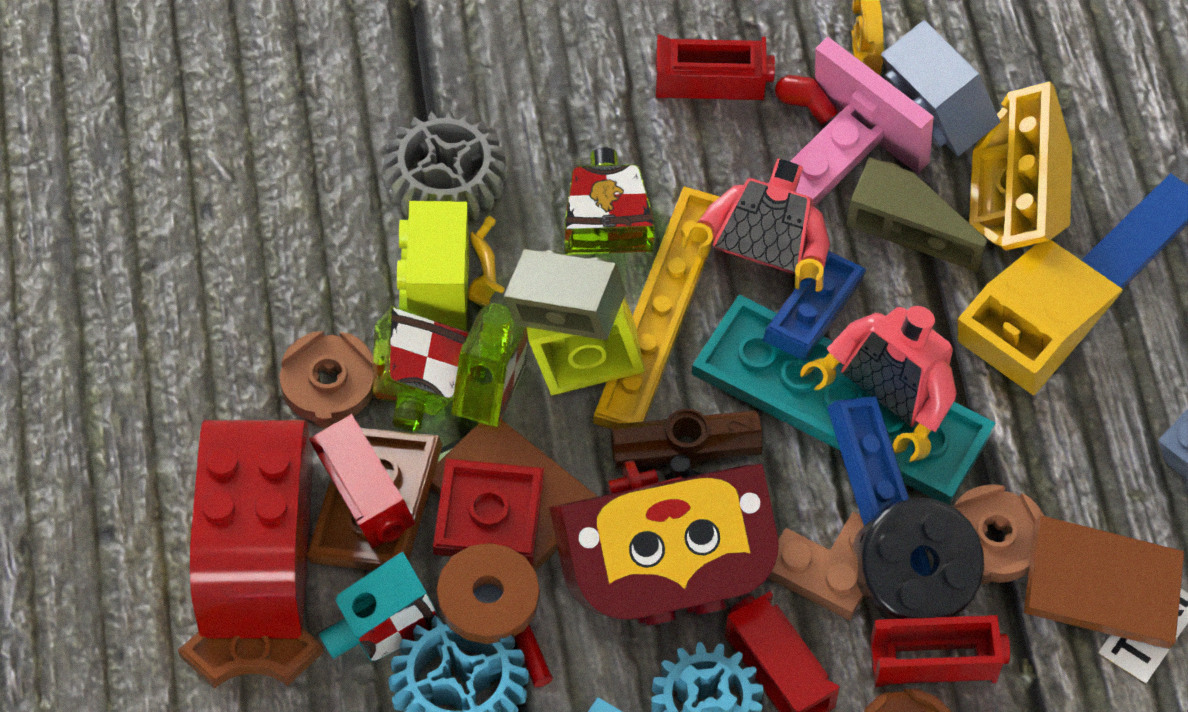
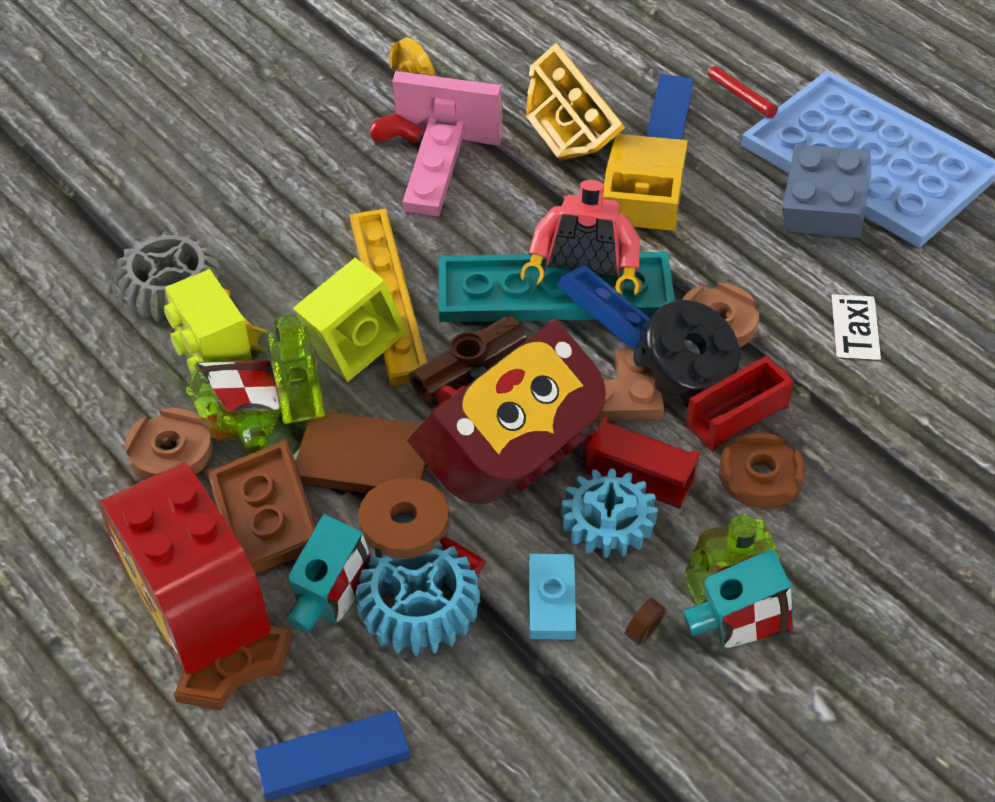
camera: 30 degrees left, 10 degrees down
window [309,414,416,550] -> none
red tile [433,458,544,565] -> none
brick [504,249,626,340] -> none
torso [564,147,655,255] -> none
red window [656,34,775,100] -> none
torso [681,159,830,292] -> none
blue tile [762,251,866,361] -> none
olive slope [846,157,987,272] -> none
brick [881,20,1001,157] -> none
dark orange tile [1024,515,1185,649] -> none

